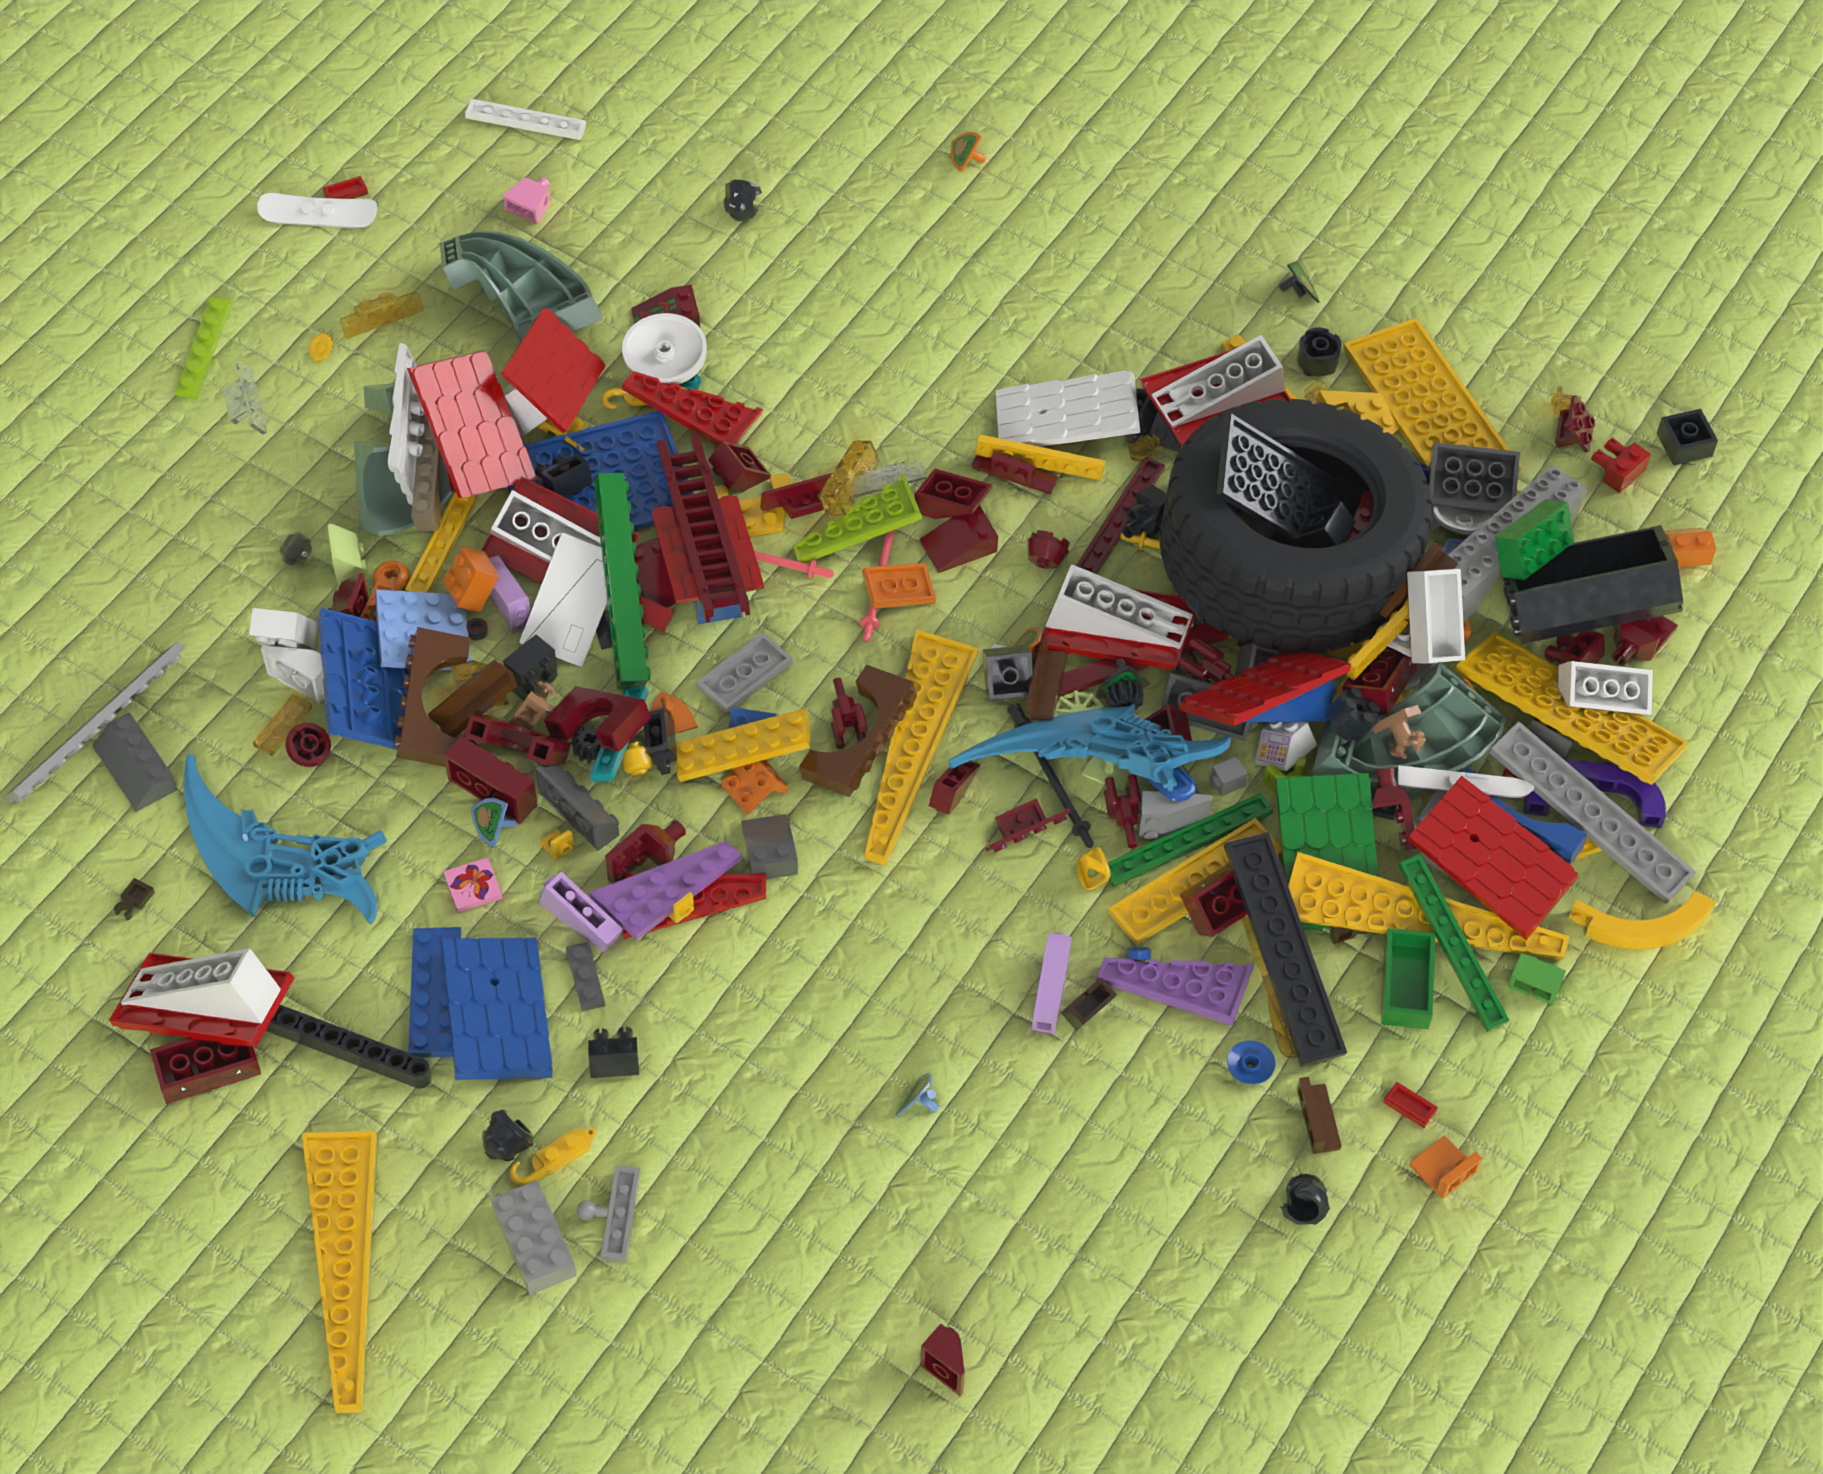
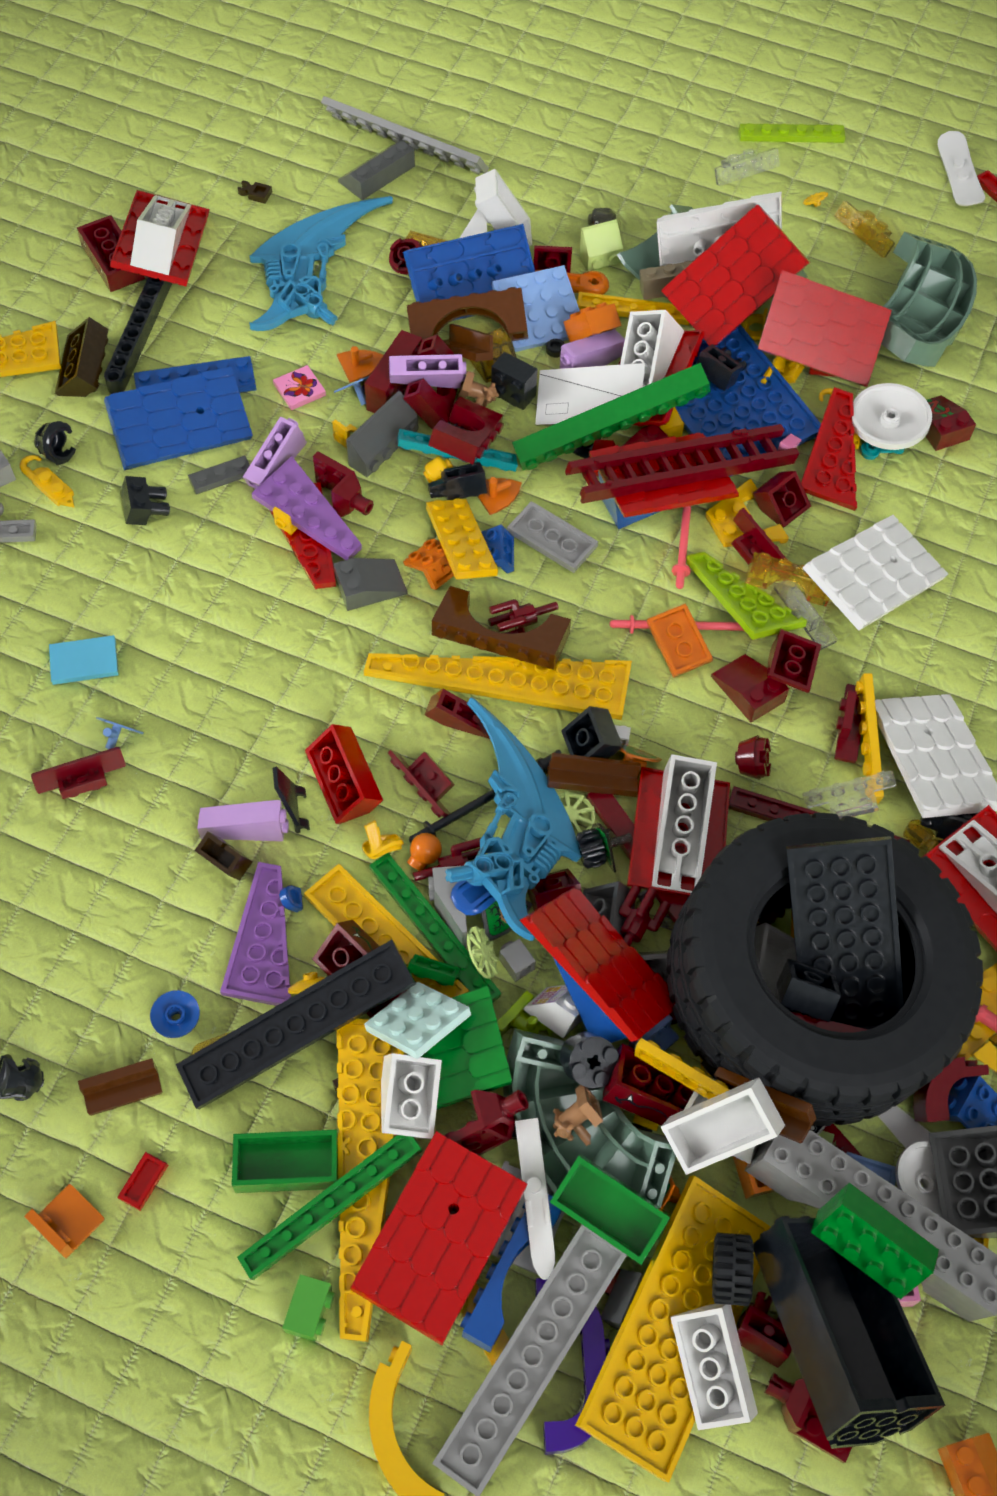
camera: 80 degrees right, 5 degrees up
none -> dark red bracket [31,747,126,799]
none -> medium azure tile [49,635,119,685]
none -> dark brown slope [55,317,109,397]
none -> black flag [272,766,310,833]
none -> yellow dish [288,972,326,994]
none -> red slope [305,724,383,824]
none -> orange shield [337,346,384,383]
none -> light aqua plate [364,982,471,1059]
none -> white slope [381,1053,442,1139]
none -> lavender slope [389,354,466,388]
none -> orange piece [407,833,442,871]
none -> green plate [408,954,461,986]
none -> yellowish green wheel [467,926,499,979]
none -> green piece [550,1155,671,1265]
none -> black tyre [712,1233,754,1306]
none -> bright pink piece [778,434,801,451]
none -> clear bracket [802,771,897,819]
none -> white piece [803,515,948,630]

